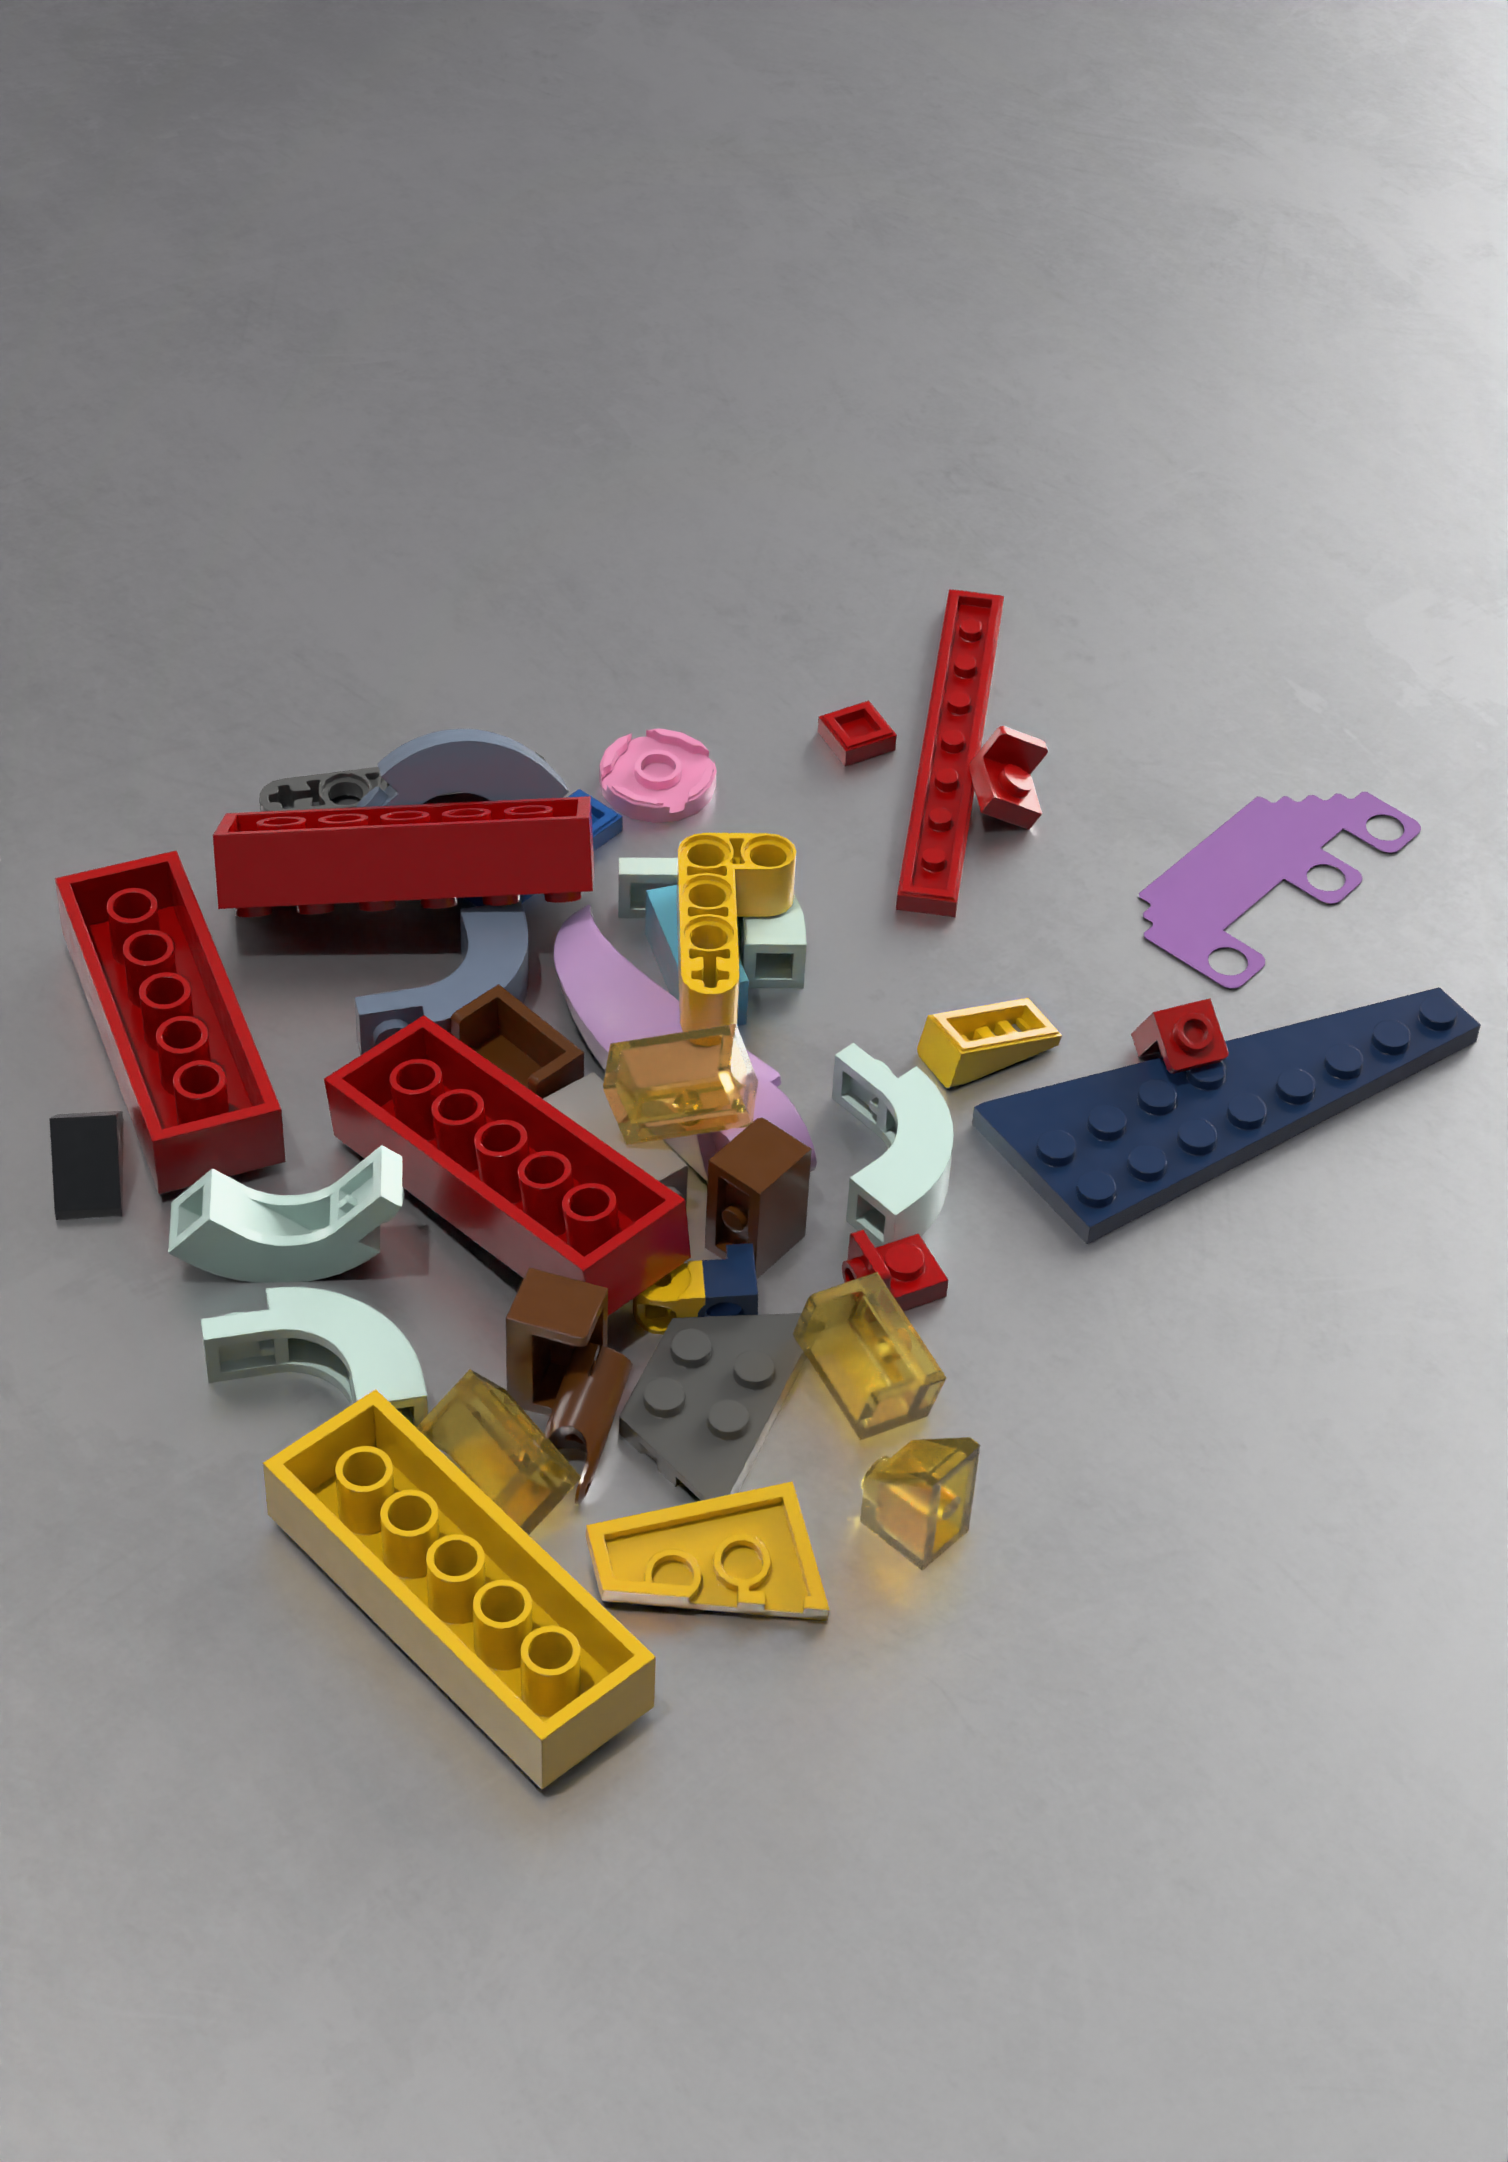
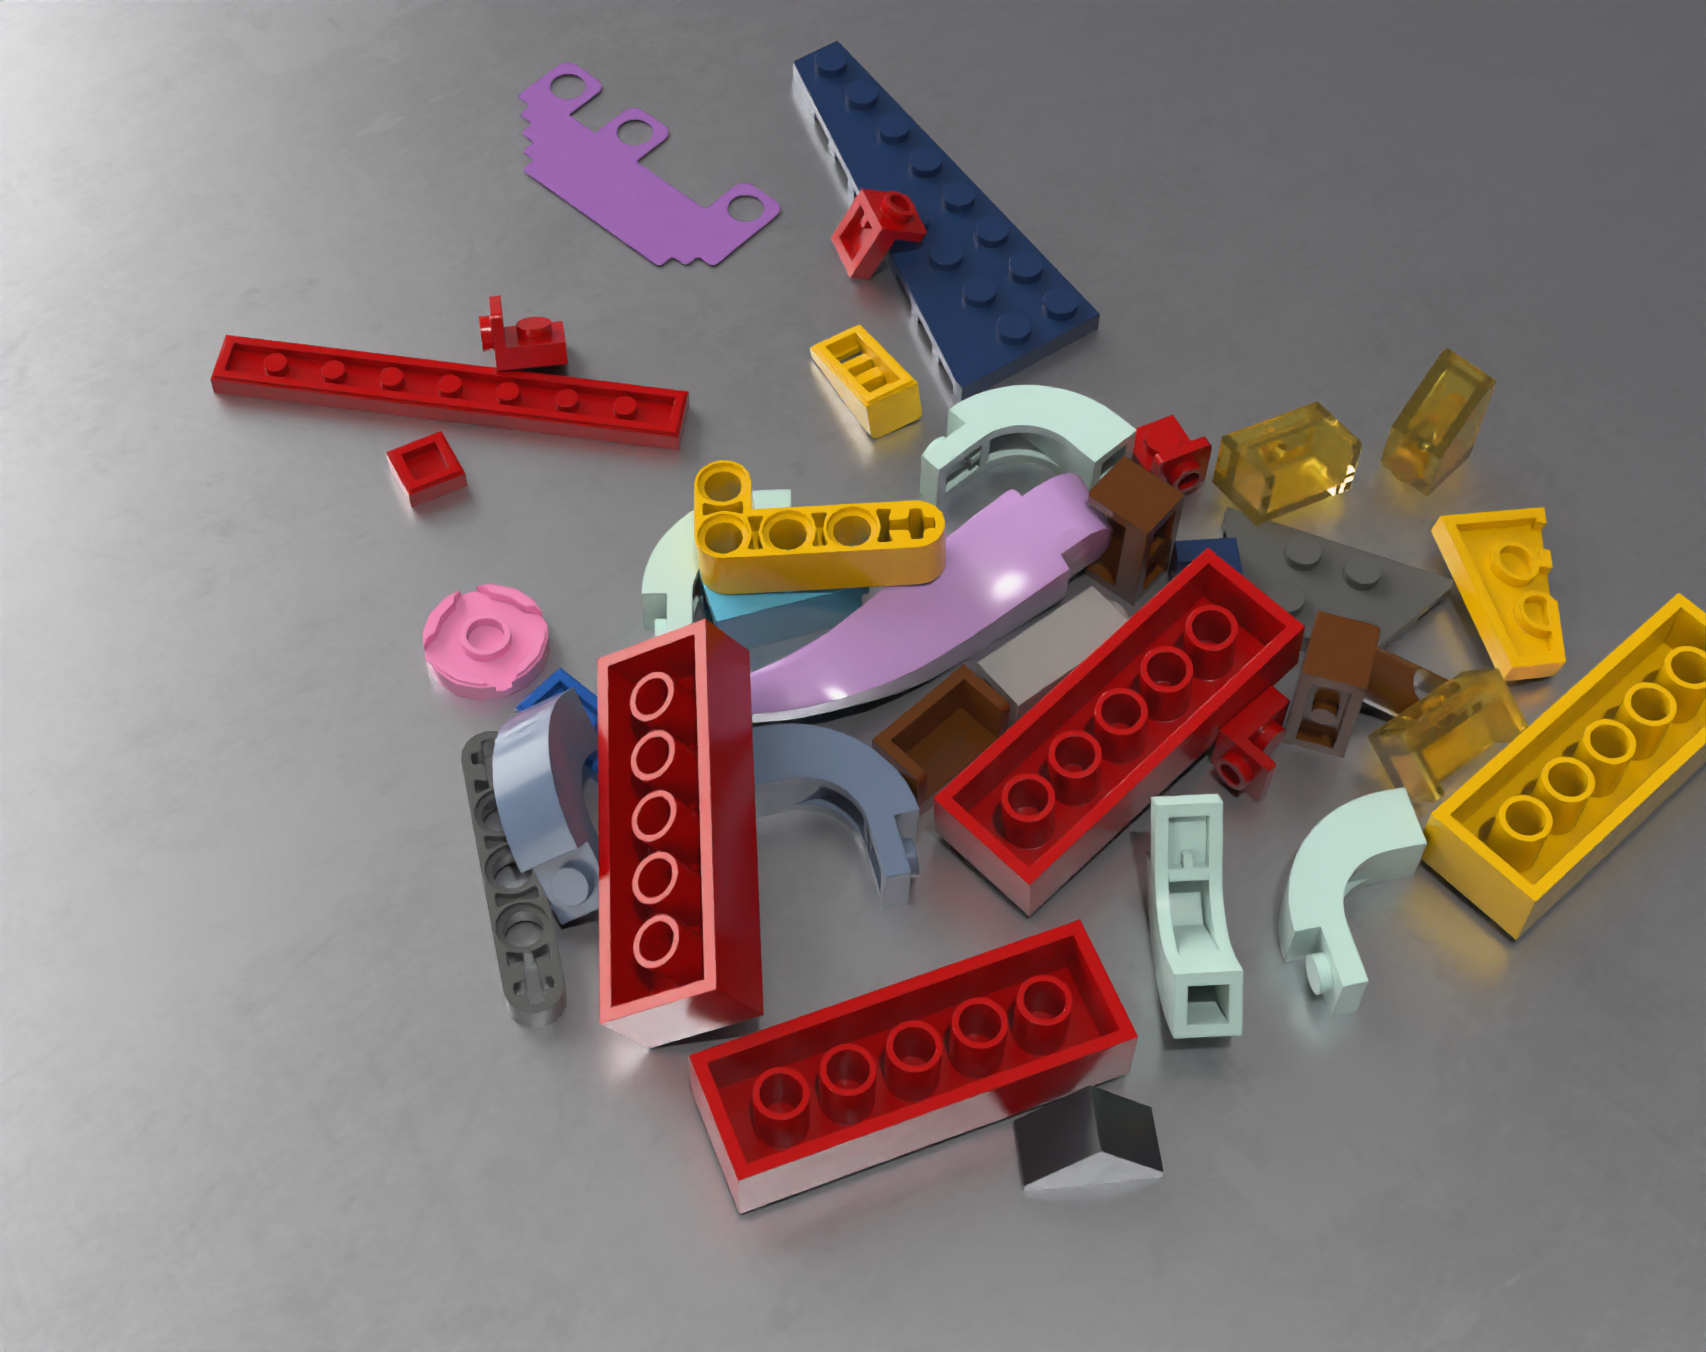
camera: 90 degrees left, 10 degrees up
clear yellow panel [603,1024,758,1145] -> none
none -> red bracket [1210,685,1290,801]

